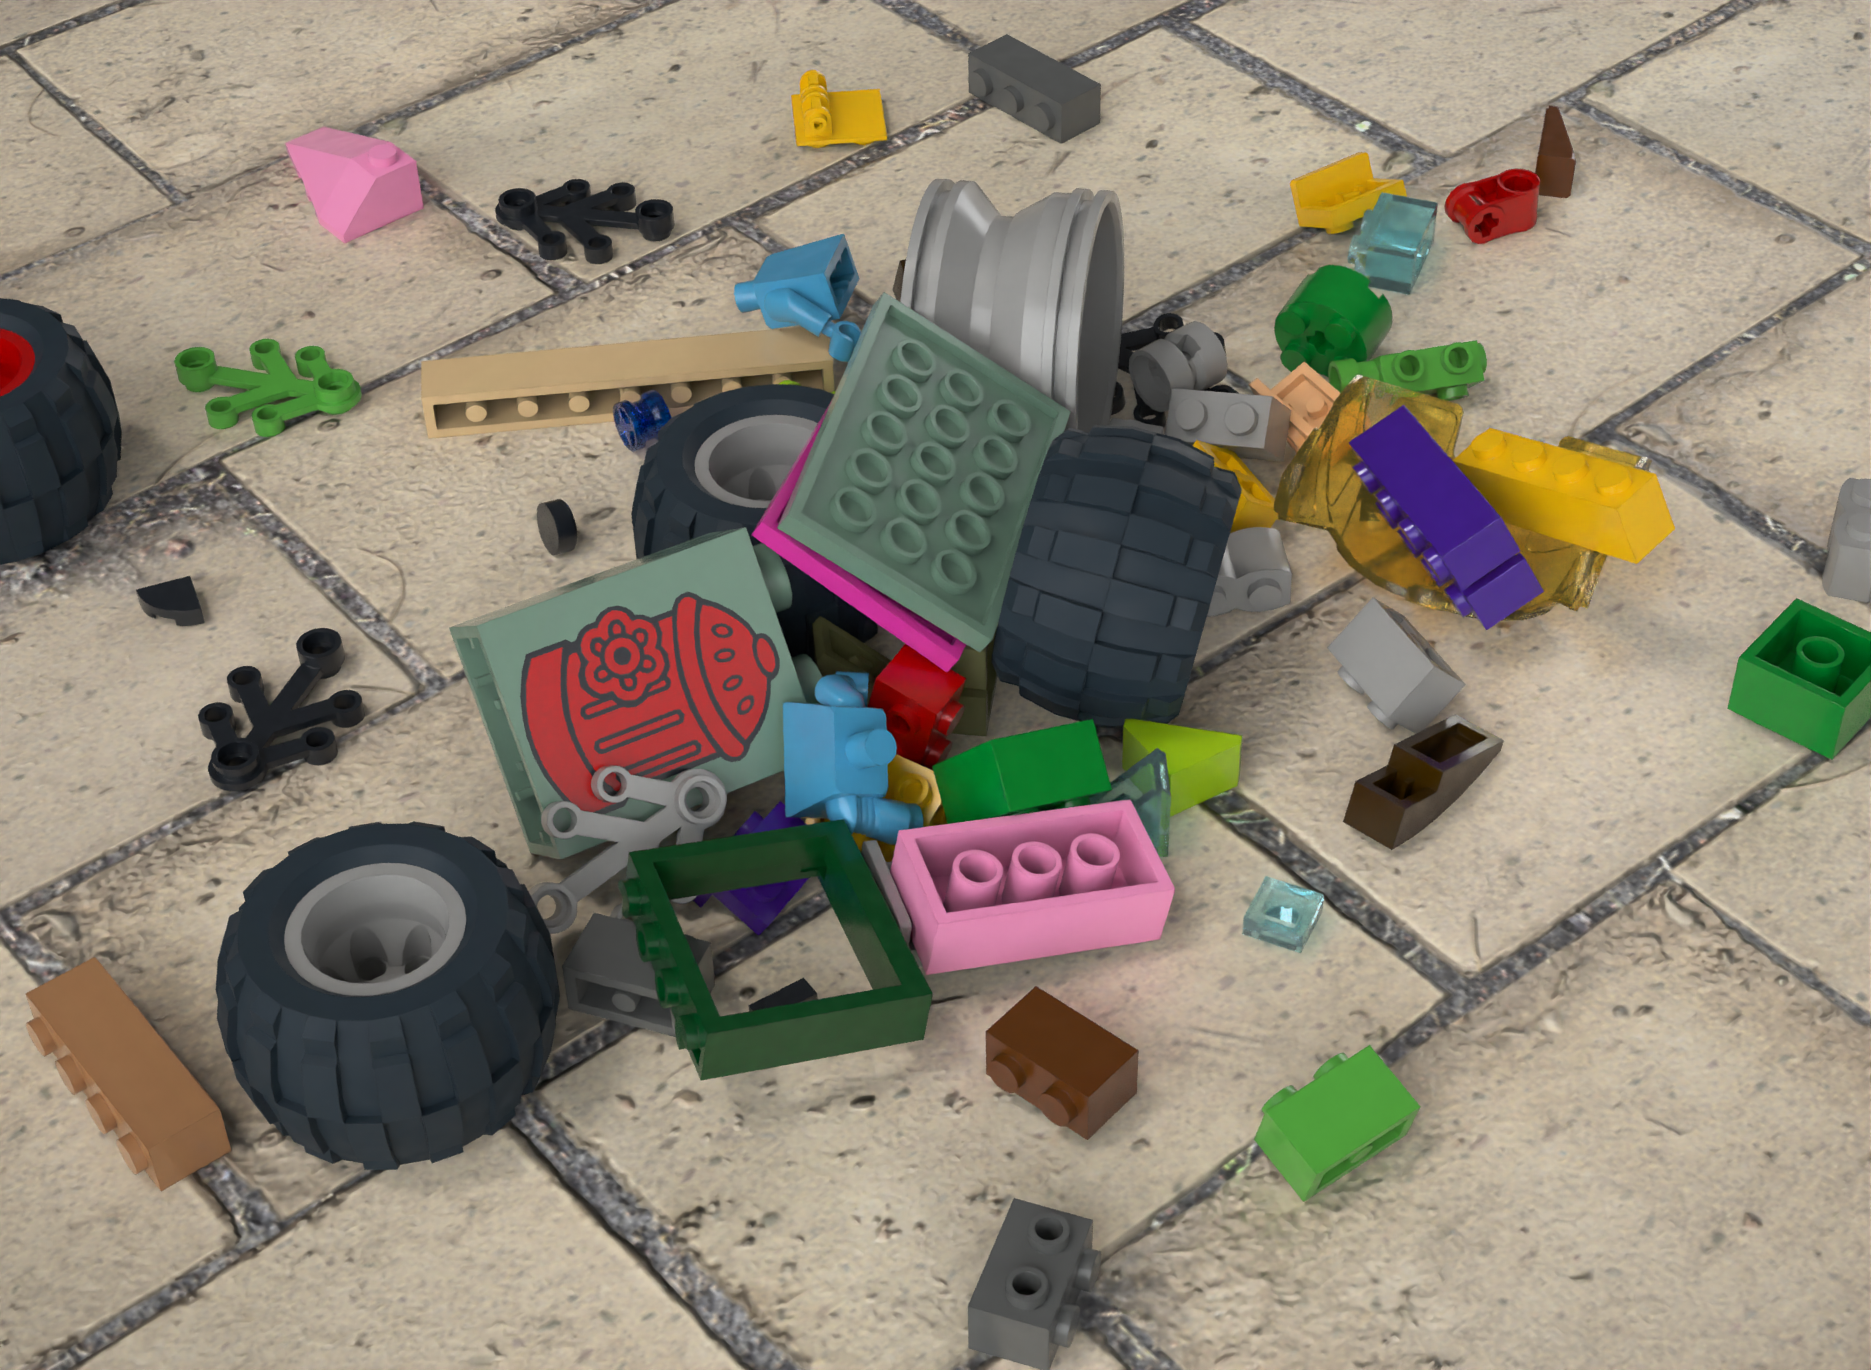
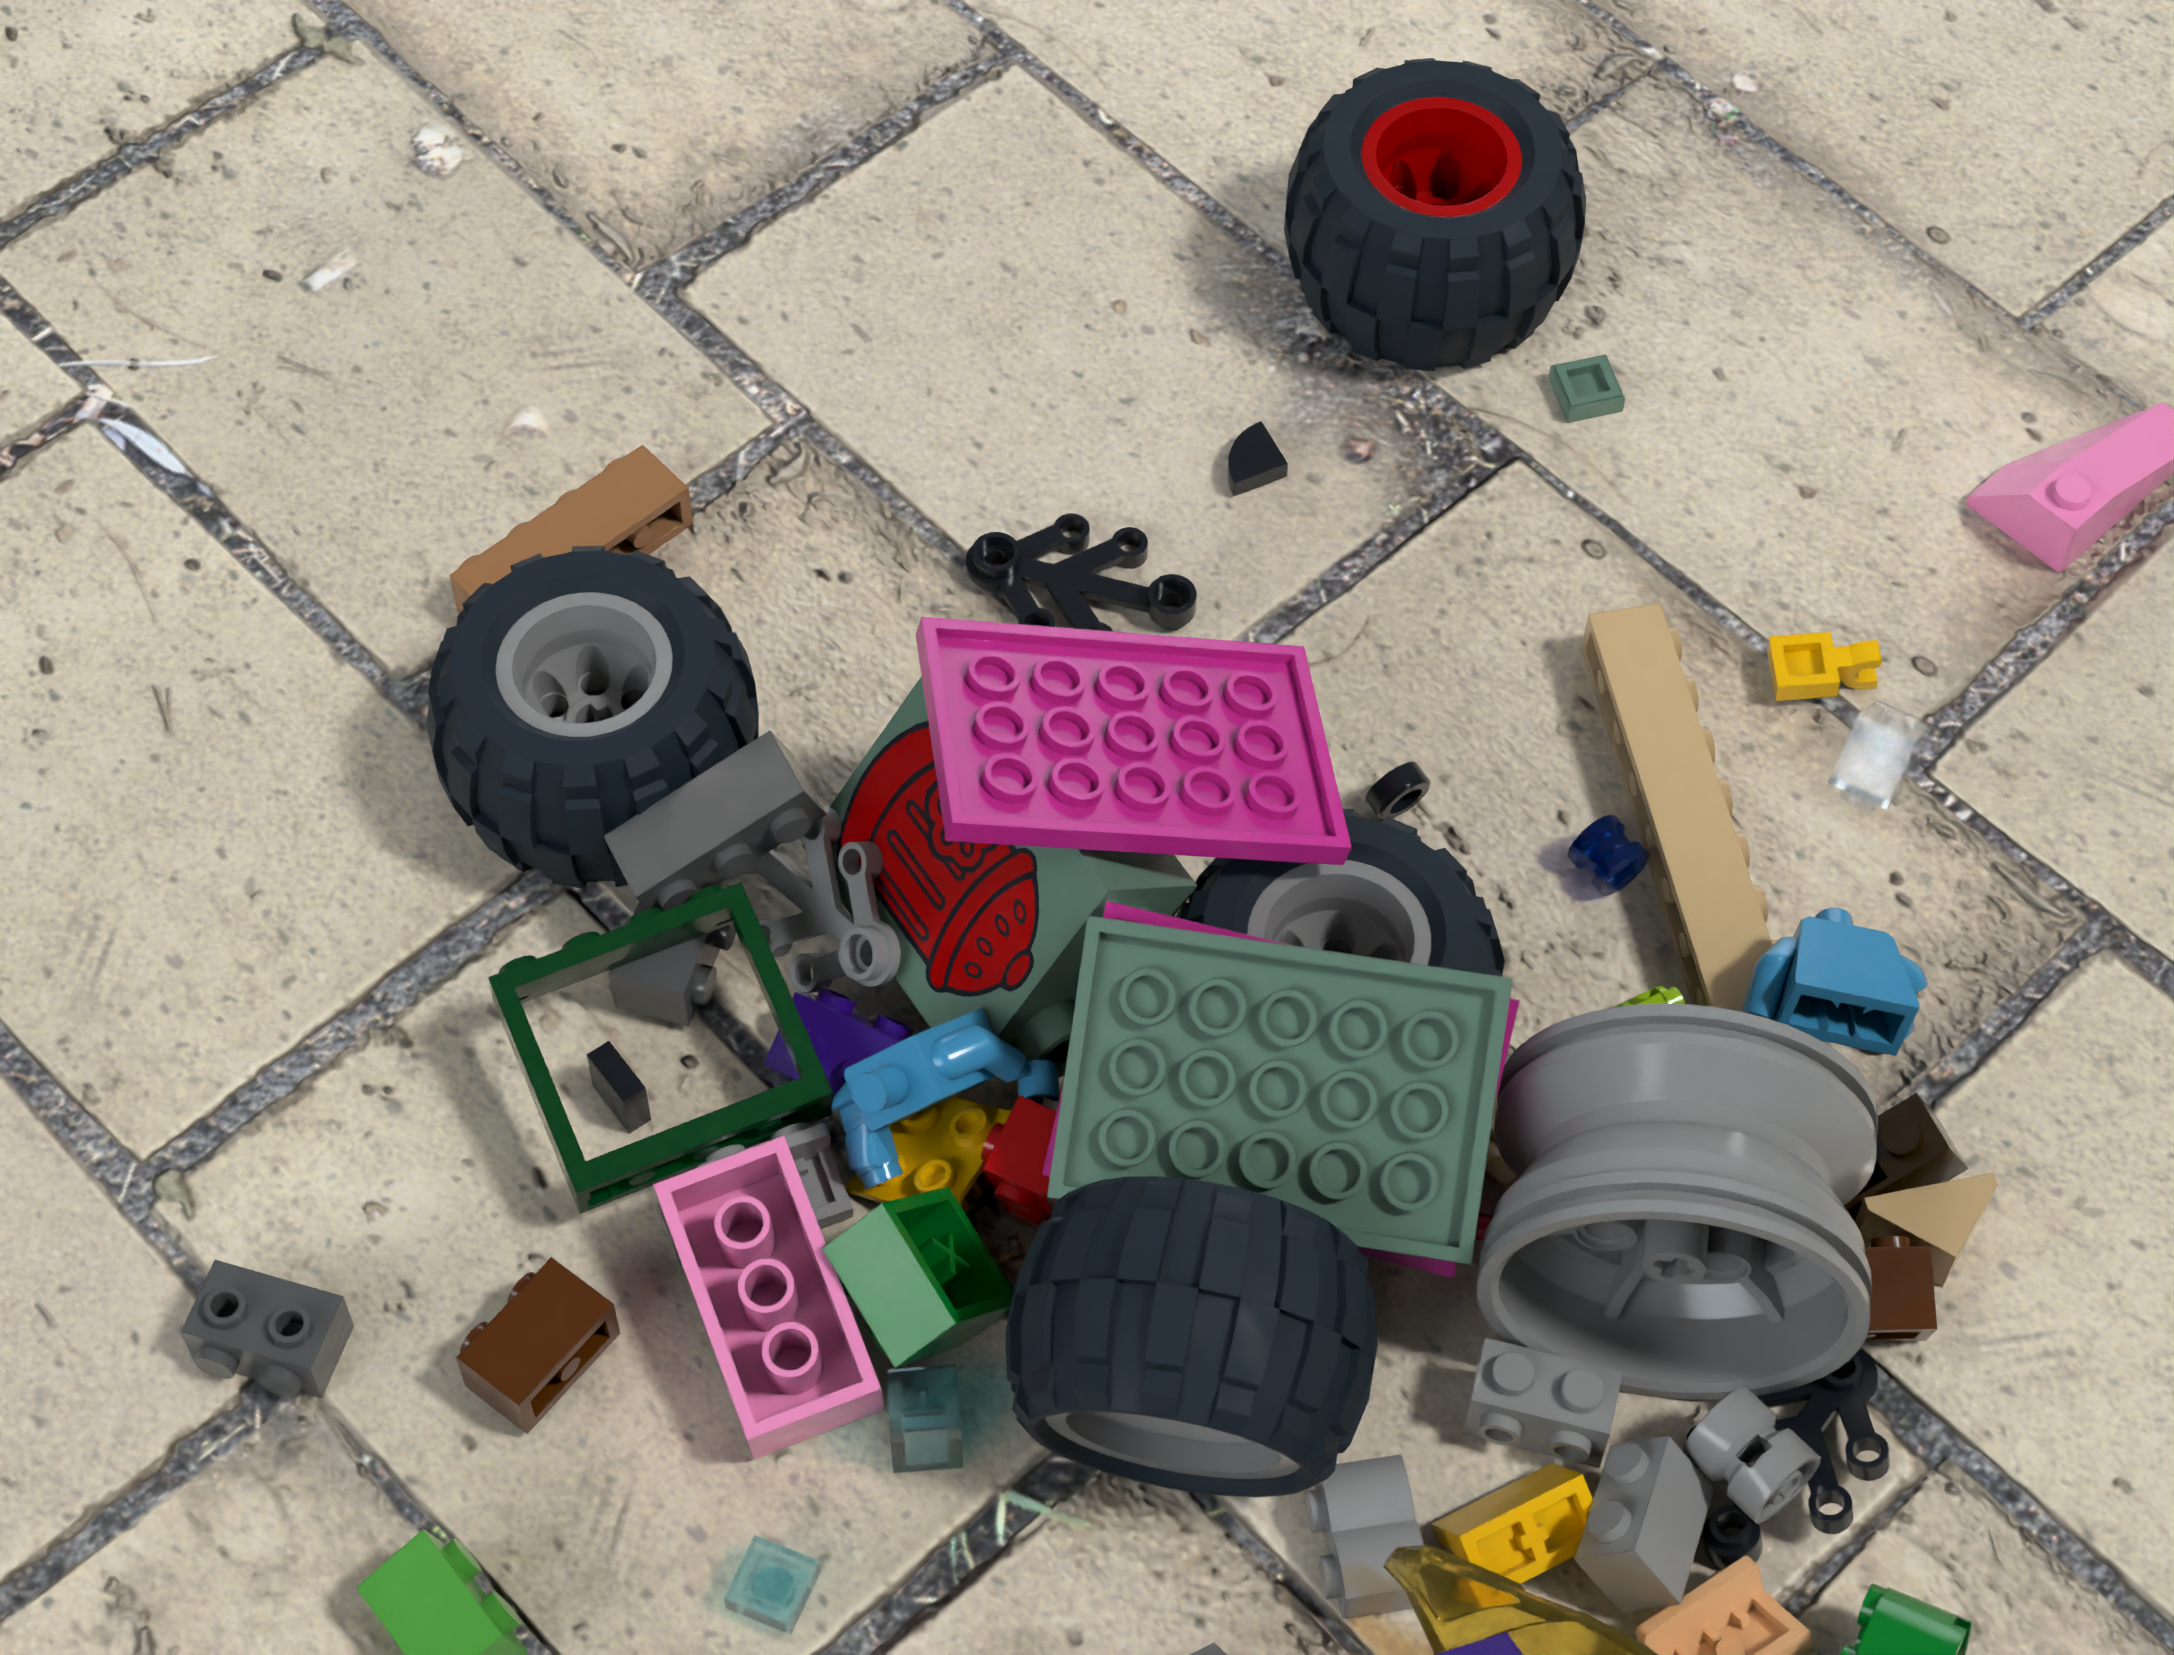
camera: 85 degrees right, 15 degrees up
bright green plant [174,339,362,437] -> none
black plant [495,179,675,264] -> none
lime slope [1122,719,1243,817] -> none
none -> dark grey brick [604,730,827,912]
none -> dark pink plate [916,617,1352,865]
none -> sand green tile [1548,354,1625,423]
none -> yellow plate [1767,632,1882,701]
none -> clear slope [1828,700,1935,811]

